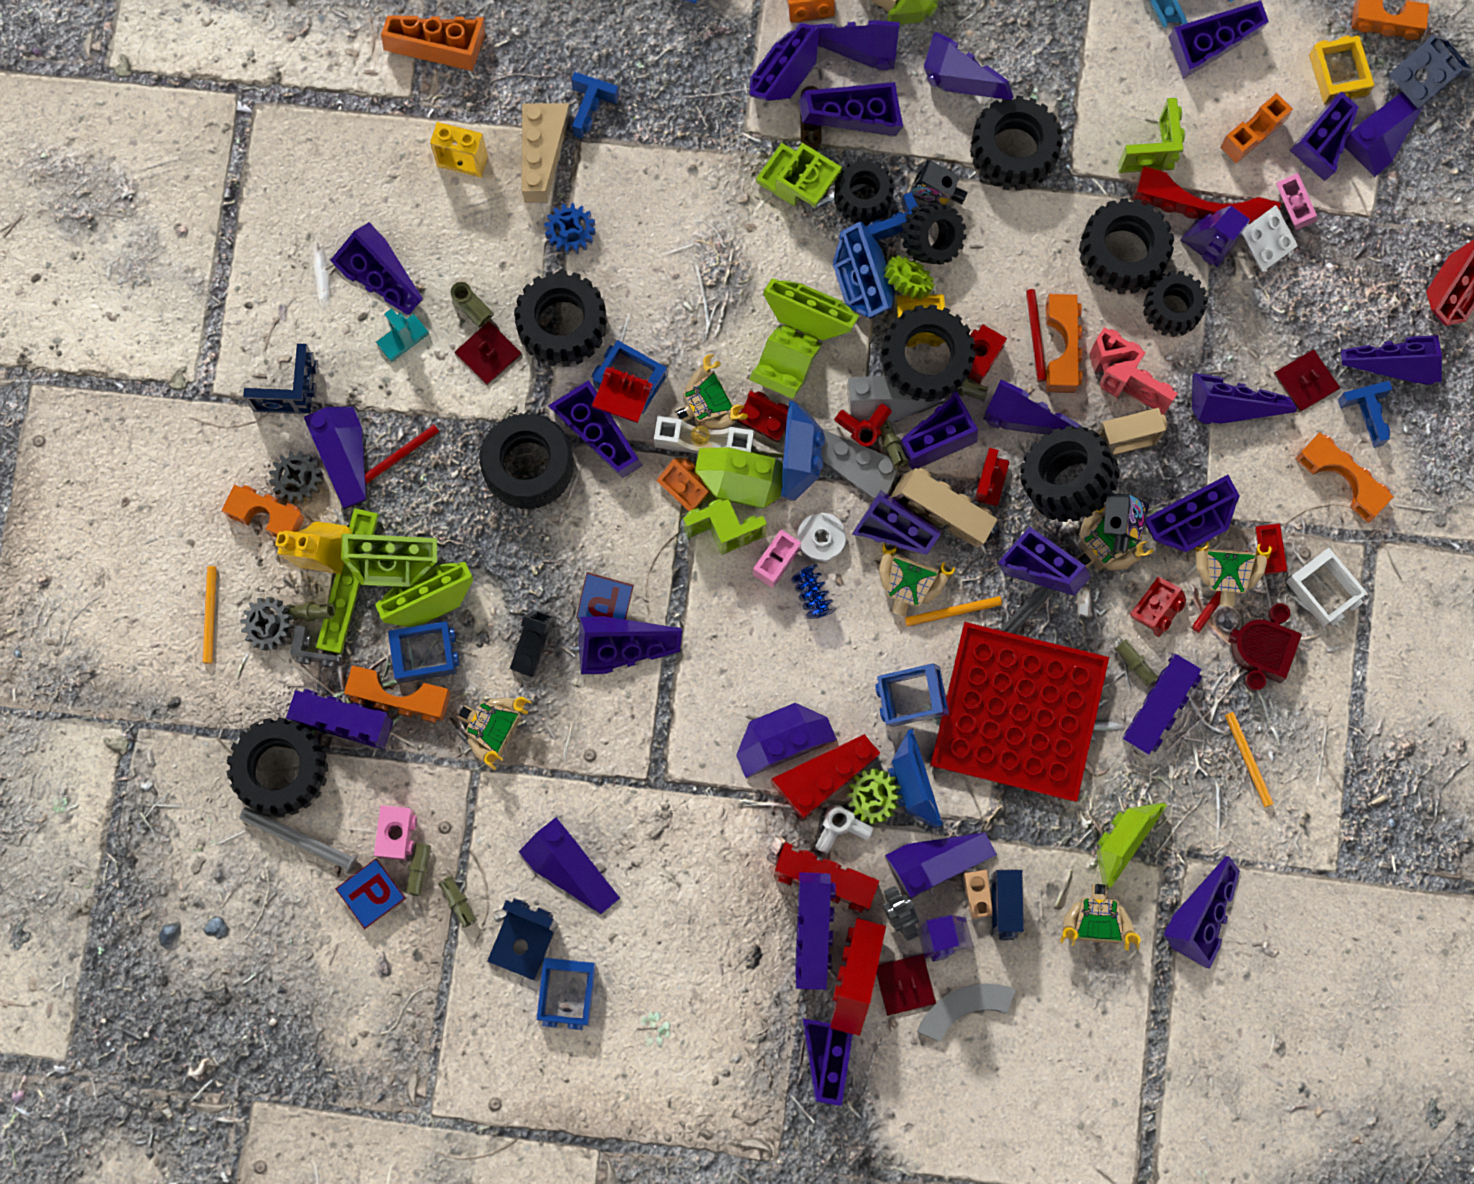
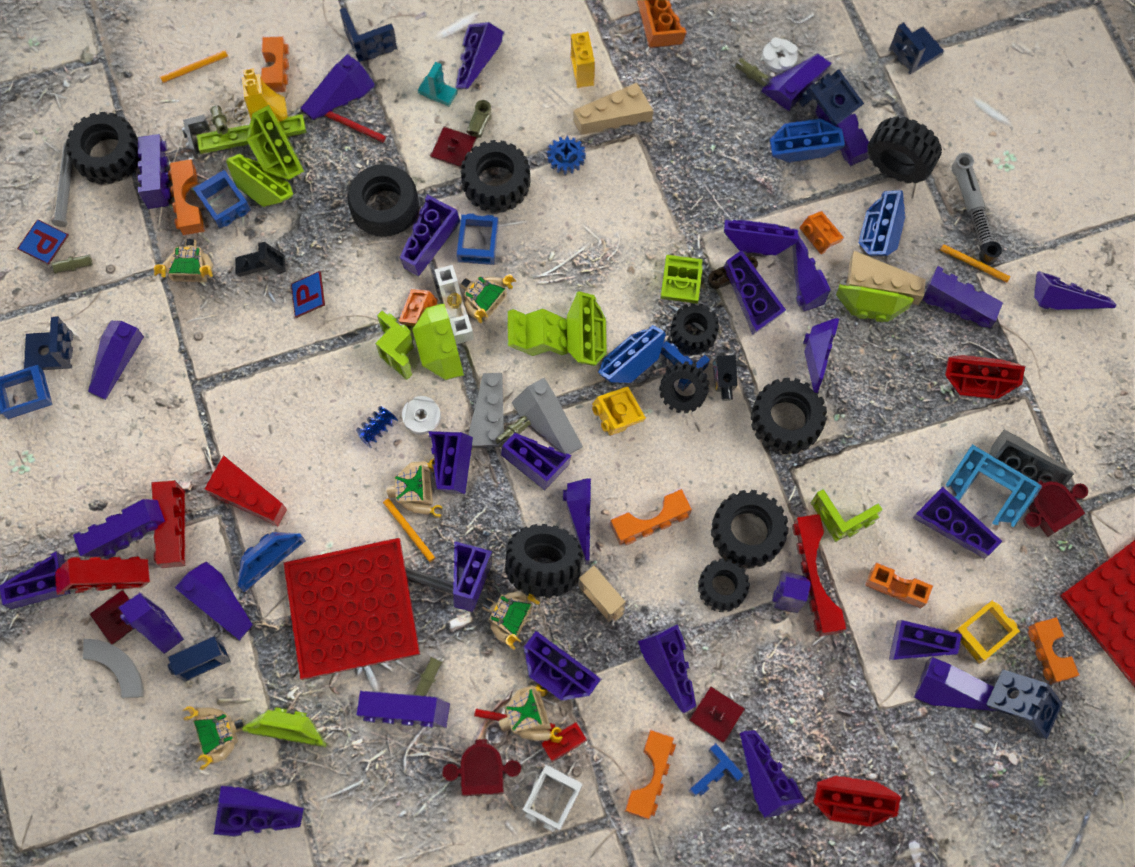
camera: 65 degrees right, 5 degrees down
dark grey gear [240,597,294,651] -> none
dark grey gear [269,451,323,504] -> none
bright pink brick [374,805,417,861] -> none
olive pin [438,876,477,928] -> none
blue bracket [571,71,619,139] -> none
dark purple wedge [578,616,682,675] -> none
red hinge [592,366,653,423] -> none
dark purple wedge [736,703,837,778] -> none
red bracket [737,391,789,443] -> none
bright pink brick [753,529,801,589] -> none
blue wedge [781,401,825,501] -> none
white axle [816,805,873,853] -> none
red axle [834,404,892,446] -> none
lime gear [847,769,902,824] -> none
blue window [875,663,949,727] -> none
black tyre [880,305,976,402] -> none
dark grey gear [883,886,919,941] -> none
lime gear [884,255,935,300] -> none
tan wedge [891,468,997,547] -> none
olive pin [956,378,989,402] -> none
light nougat leg [962,870,992,919] -> none
red brick [968,324,1007,384] -> none
red bracket [974,447,1009,506] -> none
red bar [1026,289,1047,382] -> none
coral piece [1089,327,1178,415] -> none
black torso [1104,493,1149,553] -> none
red bracket [1130,576,1186,637] -> none
light orange bar [1224,712,1274,808] -> none
white hinge [1242,205,1298,272] -> none
bright pink brick [1276,173,1318,230] -> none

